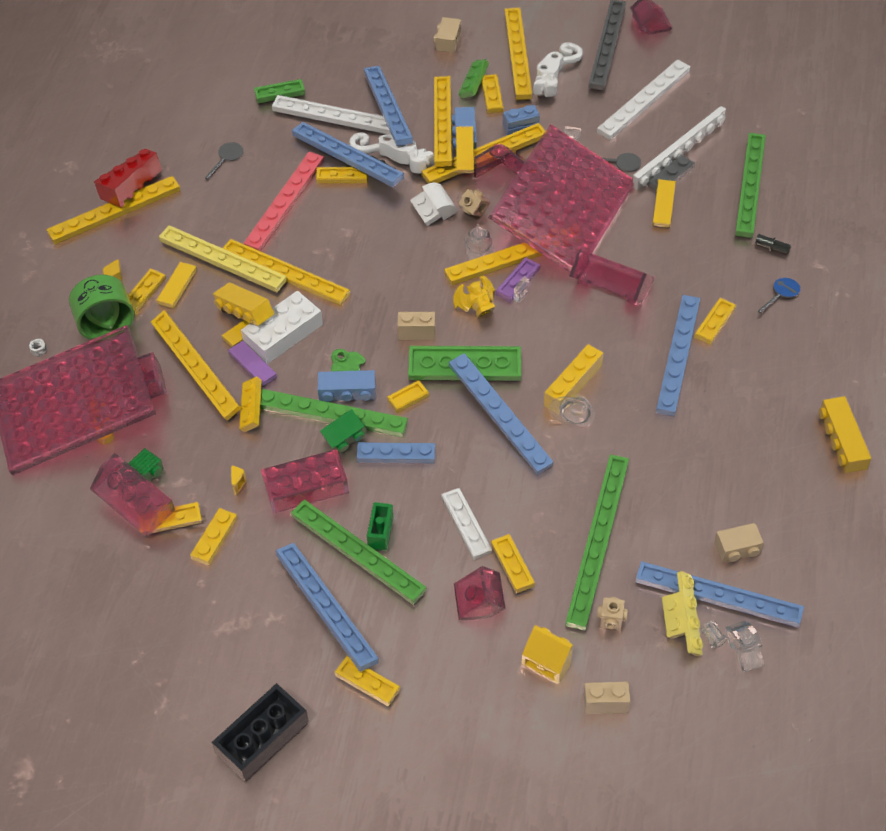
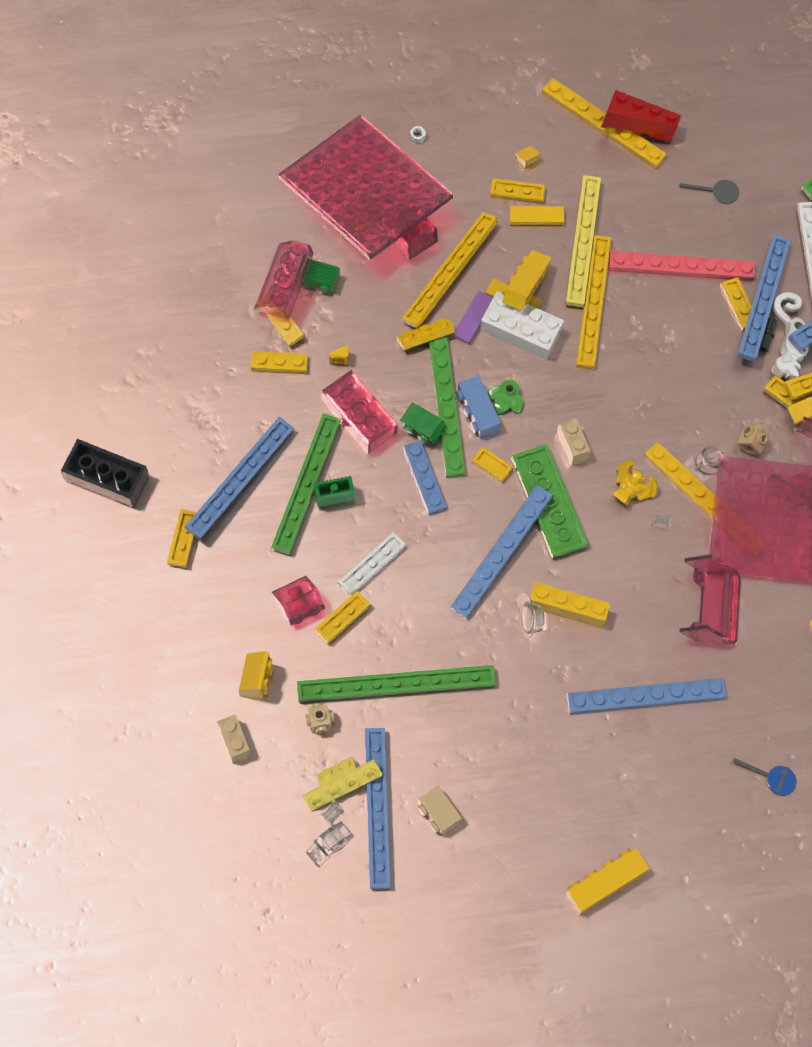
camera: 65 degrees right, 15 degrees up
bright green piece [69,274,135,341] -> none
white brick [410,183,459,226] -> none
medium lavender tile [495,257,540,302] -> none
yellow tile [694,298,736,345] -> none

